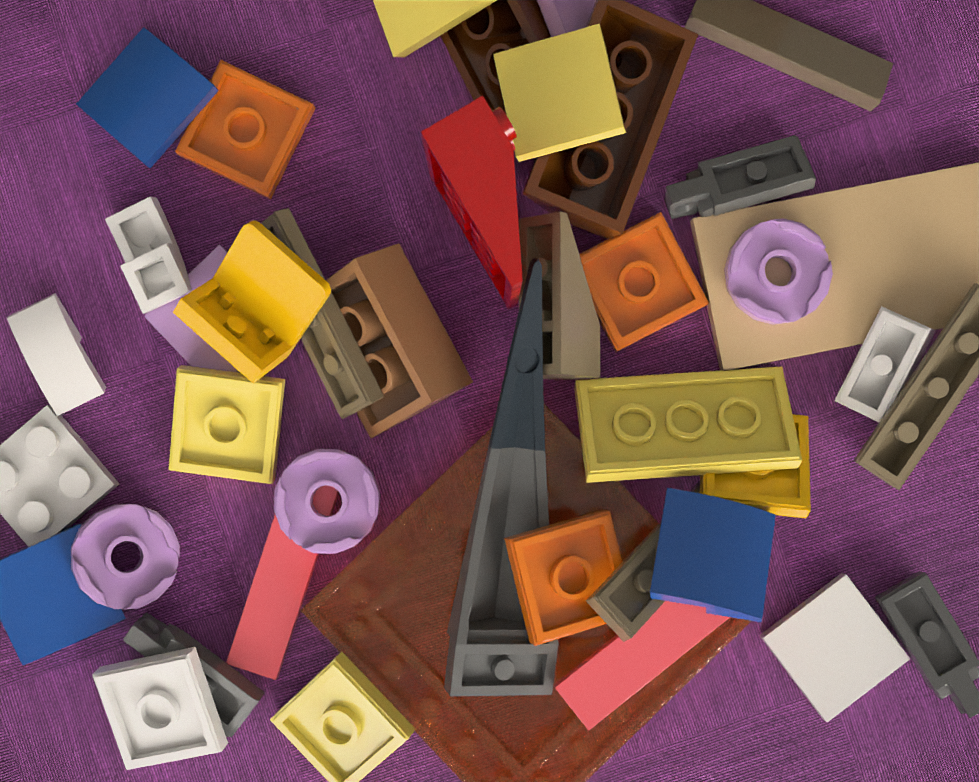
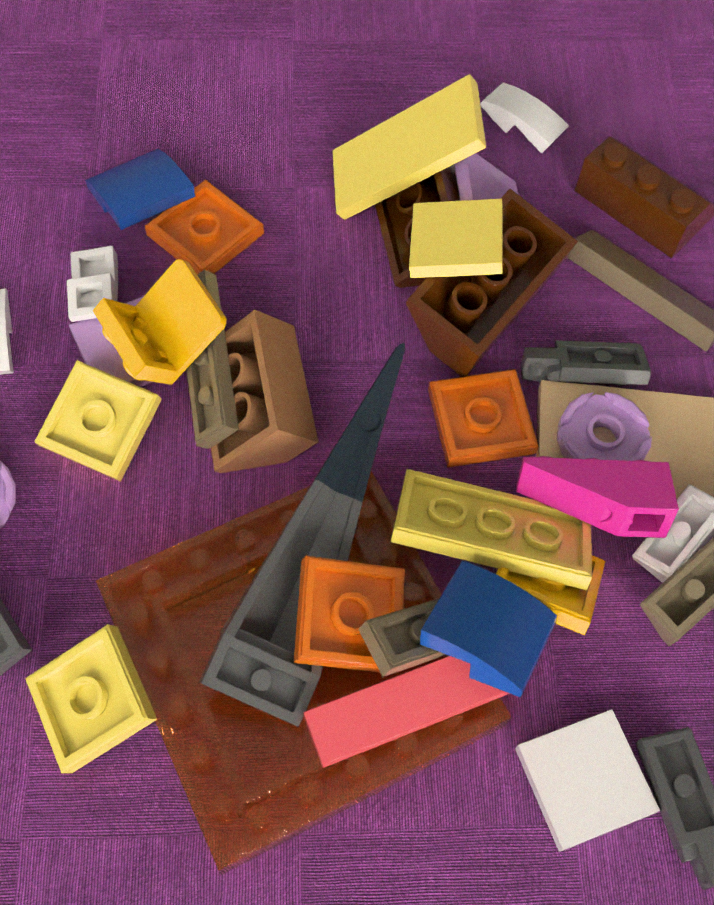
camera: 15 degrees right, 25 degrees down
coral tile [226,485,339,680] -> none
lavender tile [274,449,380,554] -> none
red slope [421,95,523,310] -> none
dark tan slope [519,211,600,380] -> none
none -> dark pink slope [516,456,679,538]

